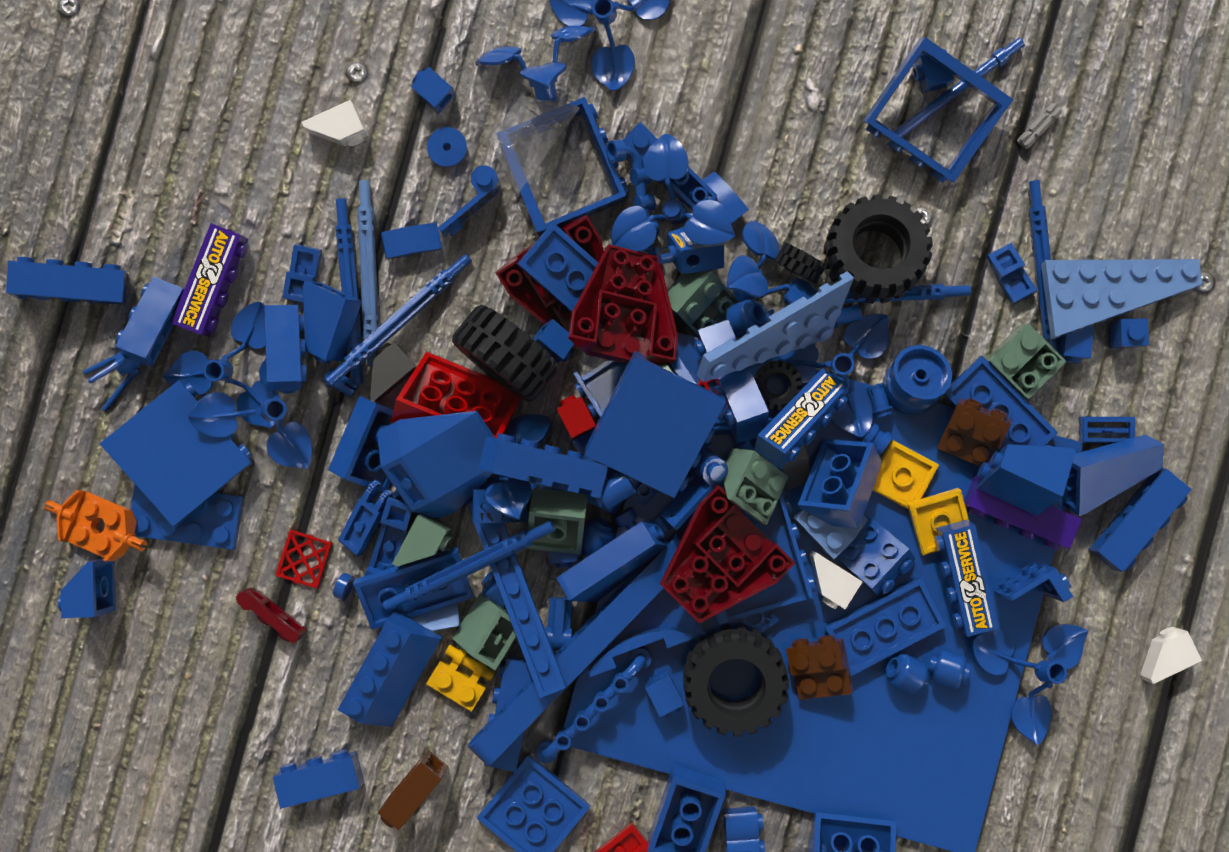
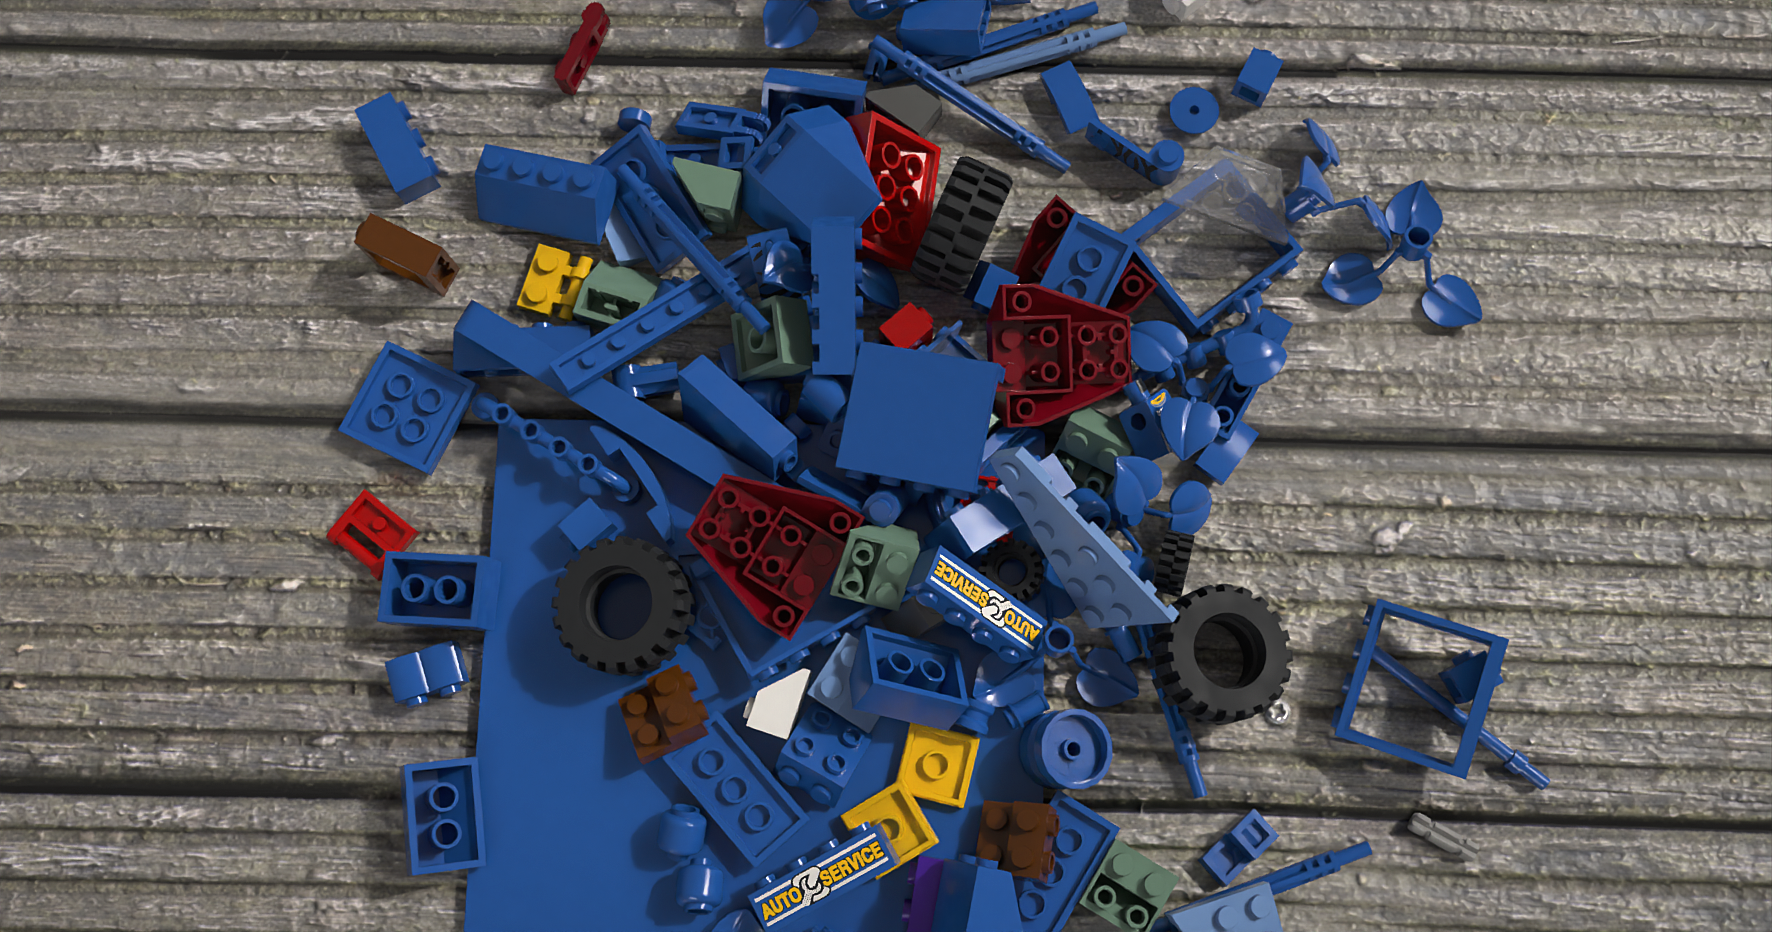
camera: 80 degrees right, 10 degrees down
red window [275,529,333,589] -> none

